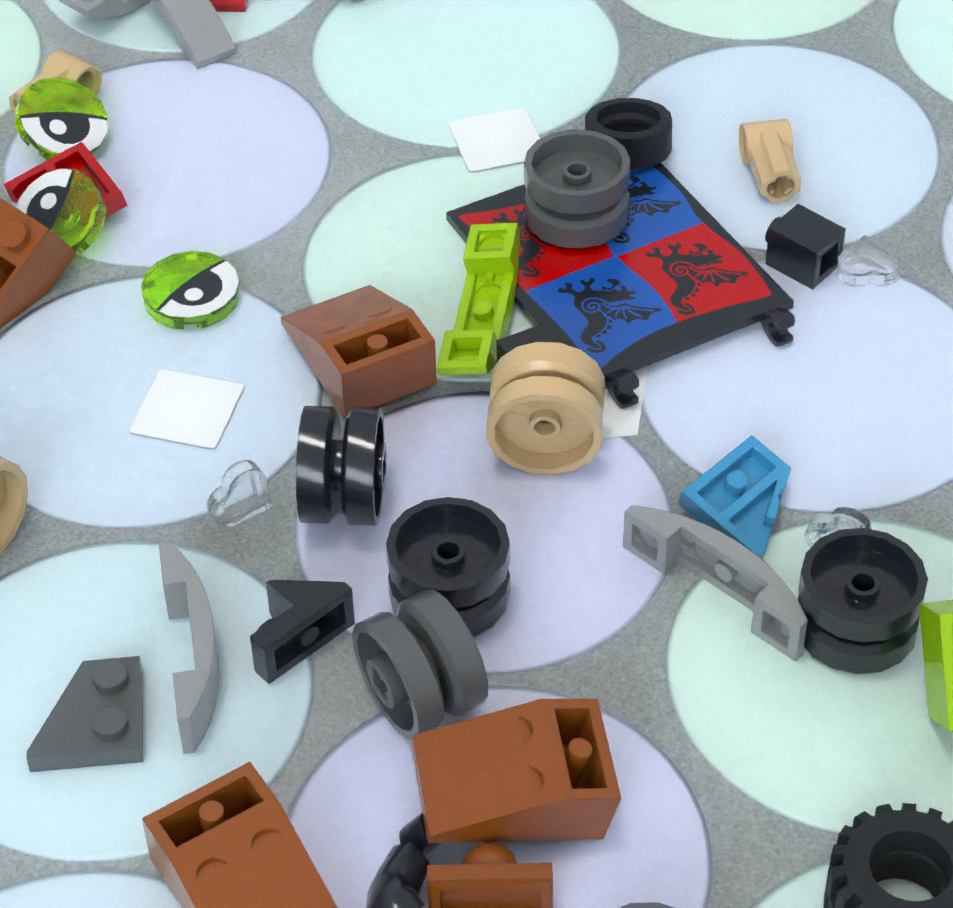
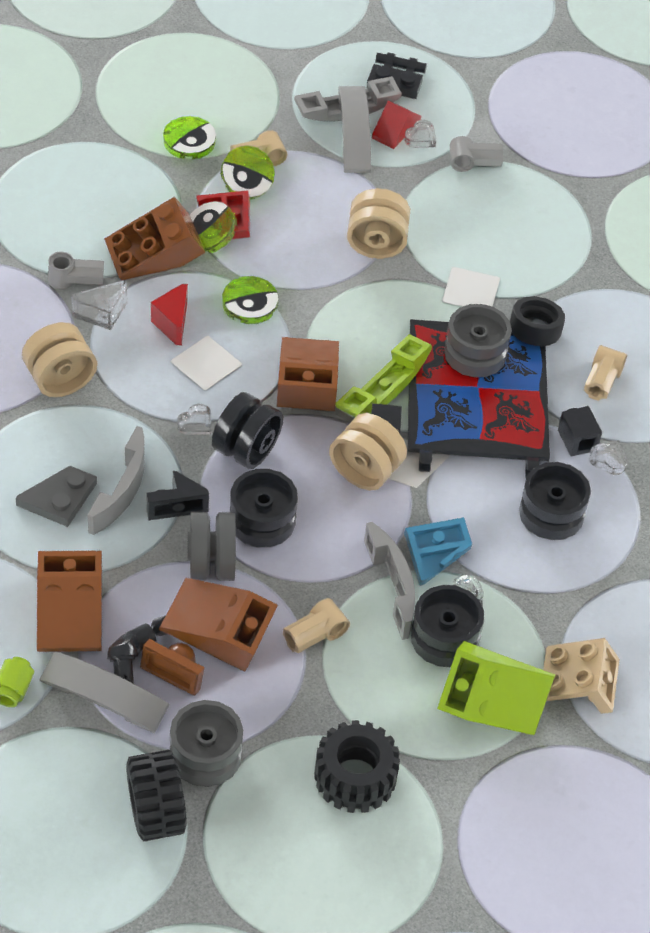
camera: 25 degrees right, 5 degrees up
none -> red slope [151,284,188,346]
none -> tan piece [283,598,350,653]
none -> tan wheel [347,188,411,259]
none -> black wheel [519,462,591,540]

